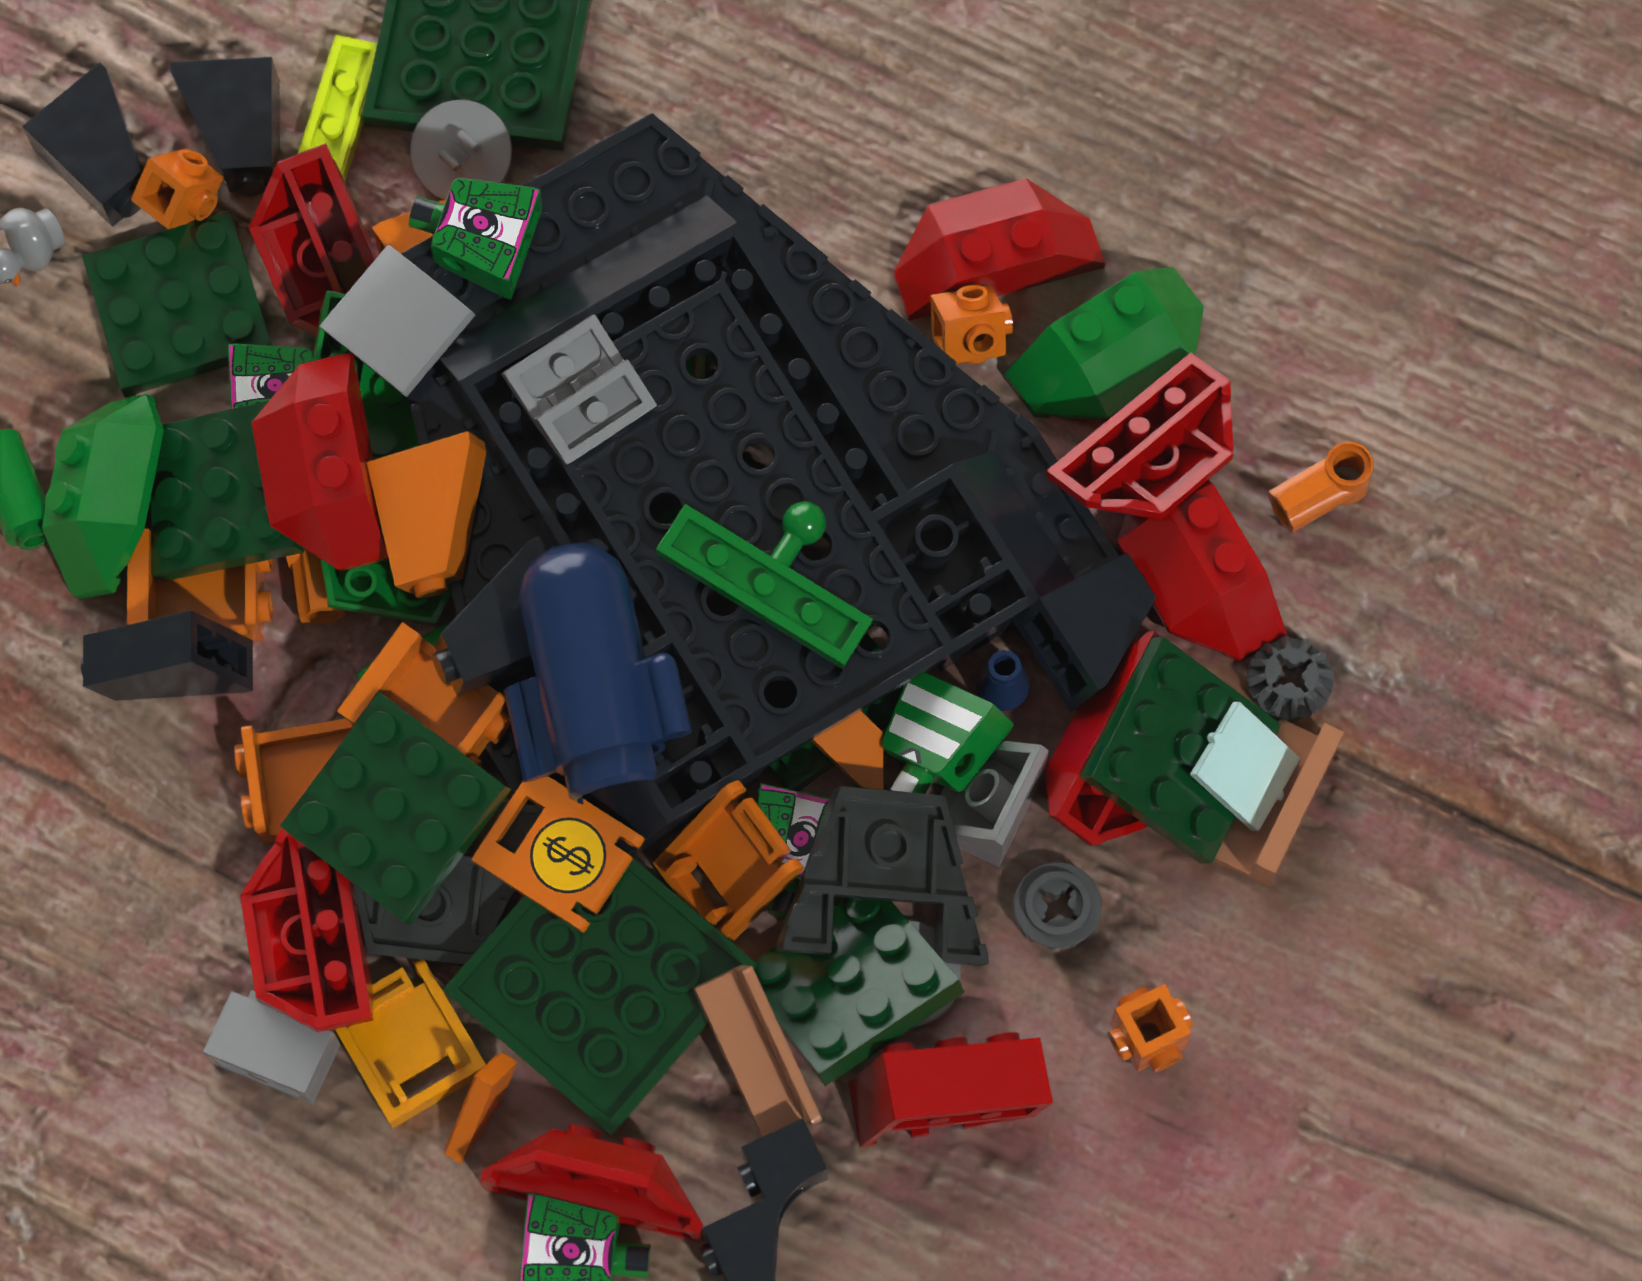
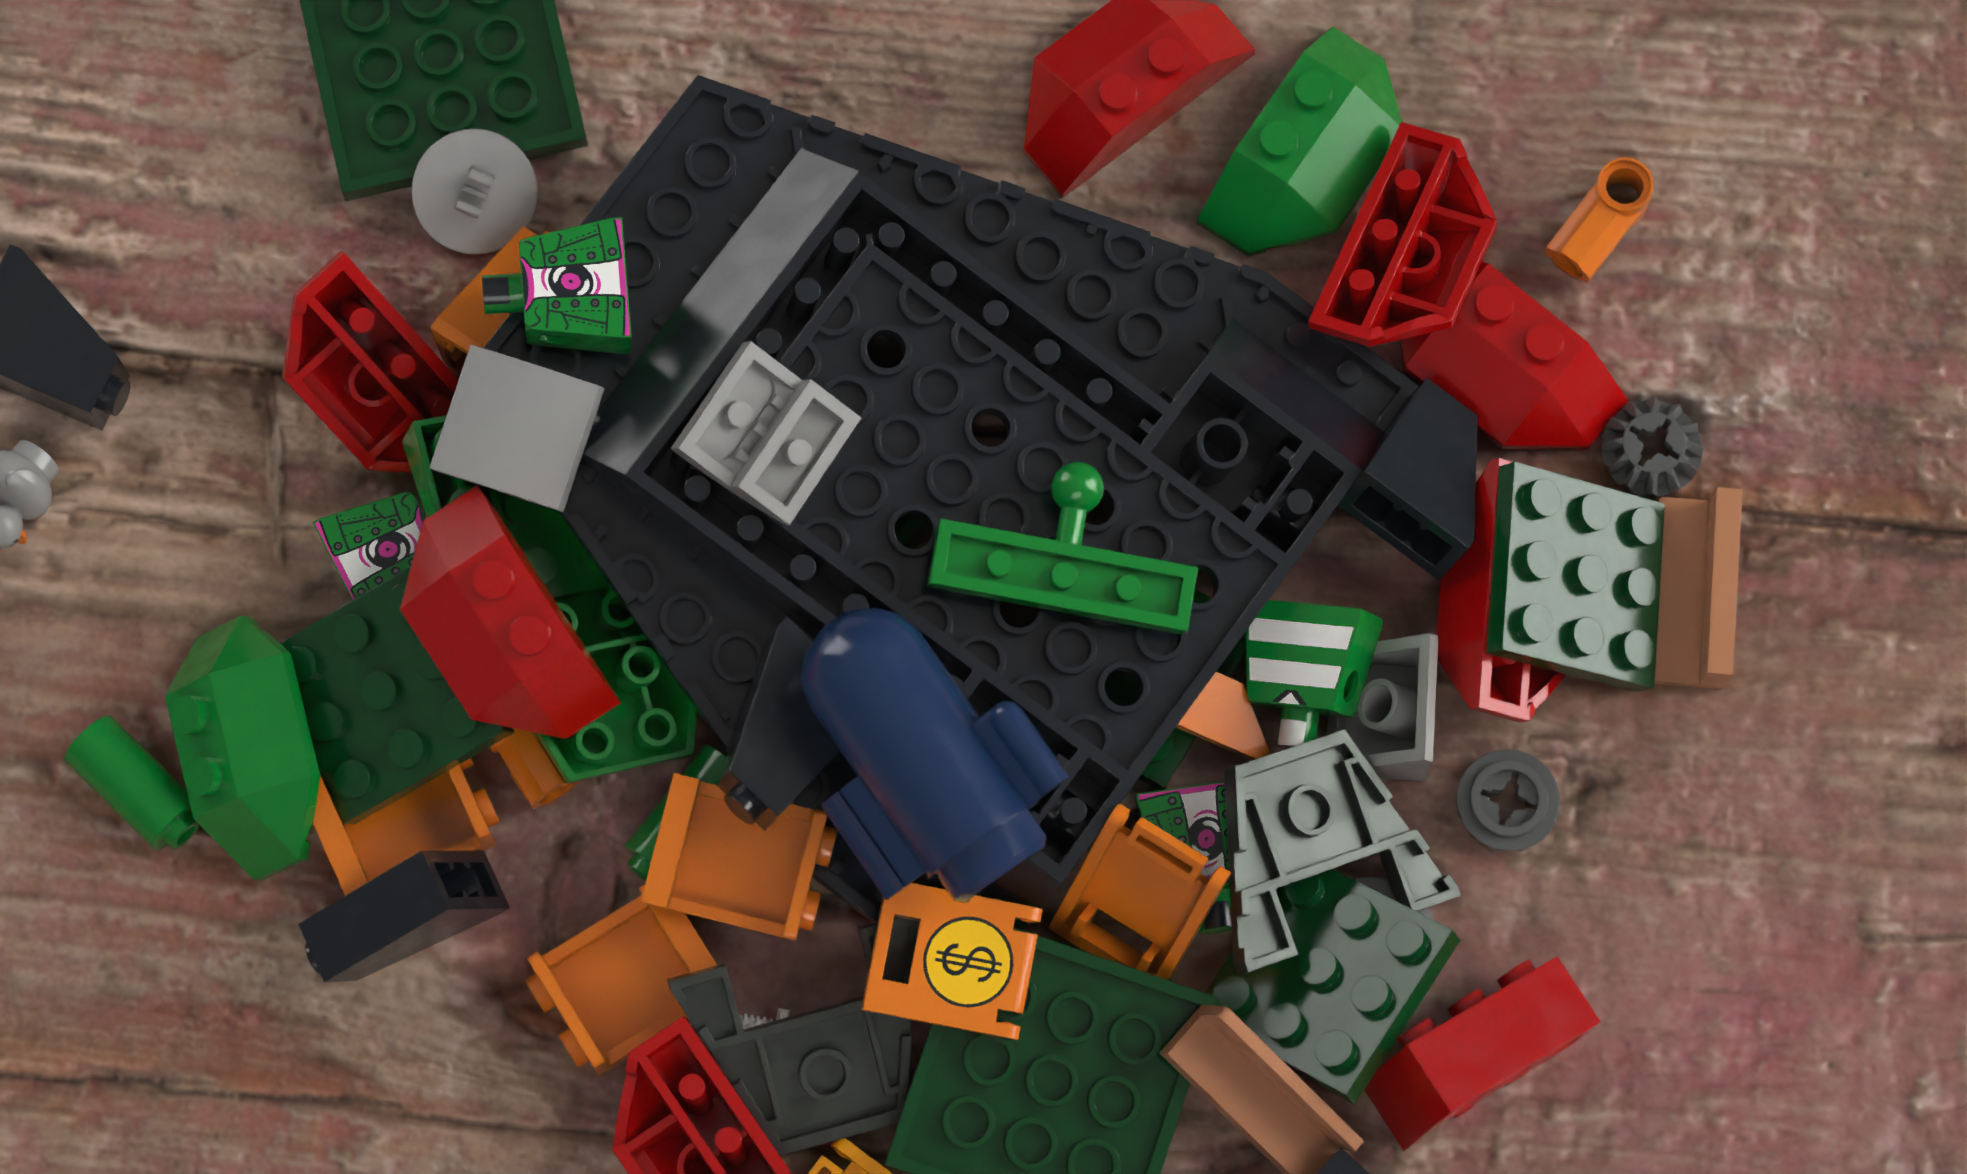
camera: 25 degrees left, 5 degrees up
dark green plate [82,211,272,397] -> none
orange brick [131,148,224,229] -> none
black slope [170,57,280,195] -> none
dark green plate [280,692,511,925] -> none
neon yellow tile [298,35,377,183] -> none
orange slope [366,431,486,598] -> none
orange brick [931,285,1013,364] -> none
dark blue cone [976,650,1029,711] -> none
orange brick [1108,984,1193,1072] -> none
light aqua piece [1190,702,1301,831] -> none

